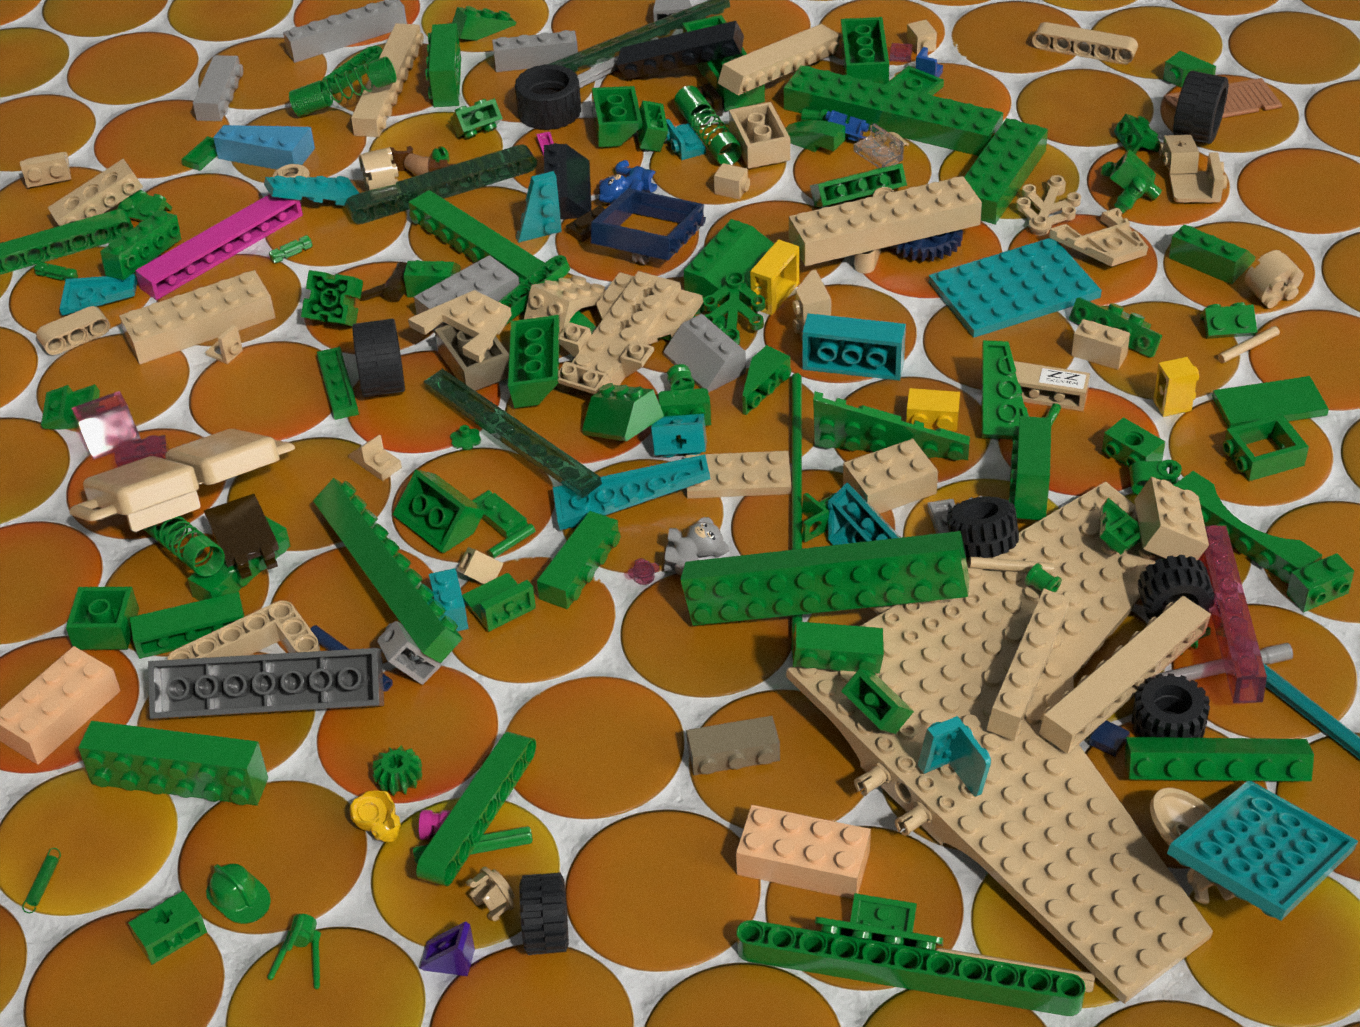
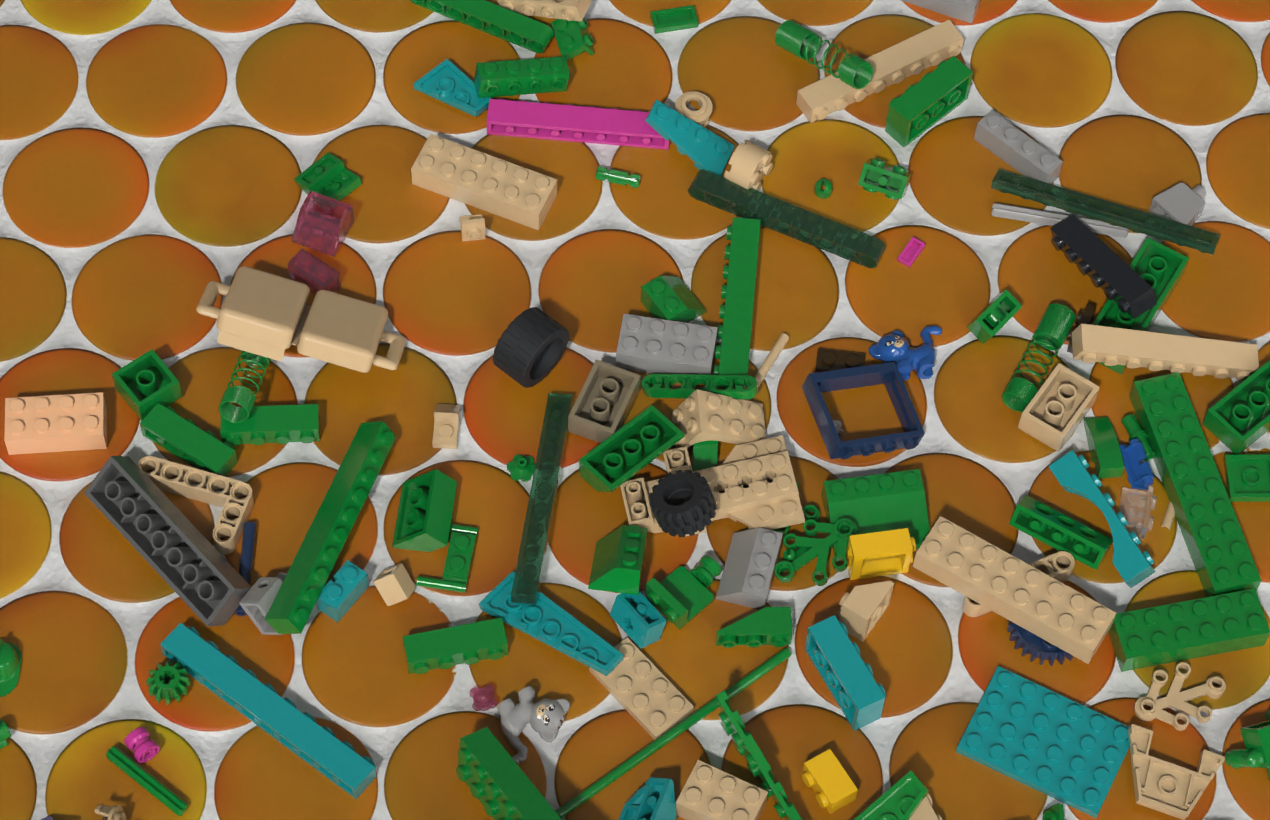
camera: 45 degrees right, 15 degrees up
green axle [34,262,78,281] -> none
tan beam [36,306,110,355] -> none
green brick [78,721,268,806] -> none
dark brown tile [204,494,279,579] -> none
dark azure wedge [213,125,315,170] -> none
green brick [301,270,363,327] -> none
green tile [317,347,359,420] -> none
green beam [322,46,383,94] -> none
yellow hair [349,790,401,842] -> none
dark brown piece [359,262,407,302] -> none
piece [390,146,460,178] -> none
tan wing [408,290,511,363] -> none
green beam [416,732,536,886] -> none
green slope [452,6,517,41] -> none
green bracket [462,573,536,632] -> none
black tyre [515,64,581,130] -> none
teal wing [516,171,562,243] -> none
black slope [544,143,592,219] -> none
green slope [591,86,643,147] -> none
teal bracket [665,119,706,160] -> none
tan brick [714,163,750,200] -> none
green bracket [802,493,836,542] -> none
none -> teal brick [160,623,376,800]
none -> black tyre [649,470,717,537]
none -> tan bar [747,333,789,388]
none -> teal arch [1048,450,1155,588]

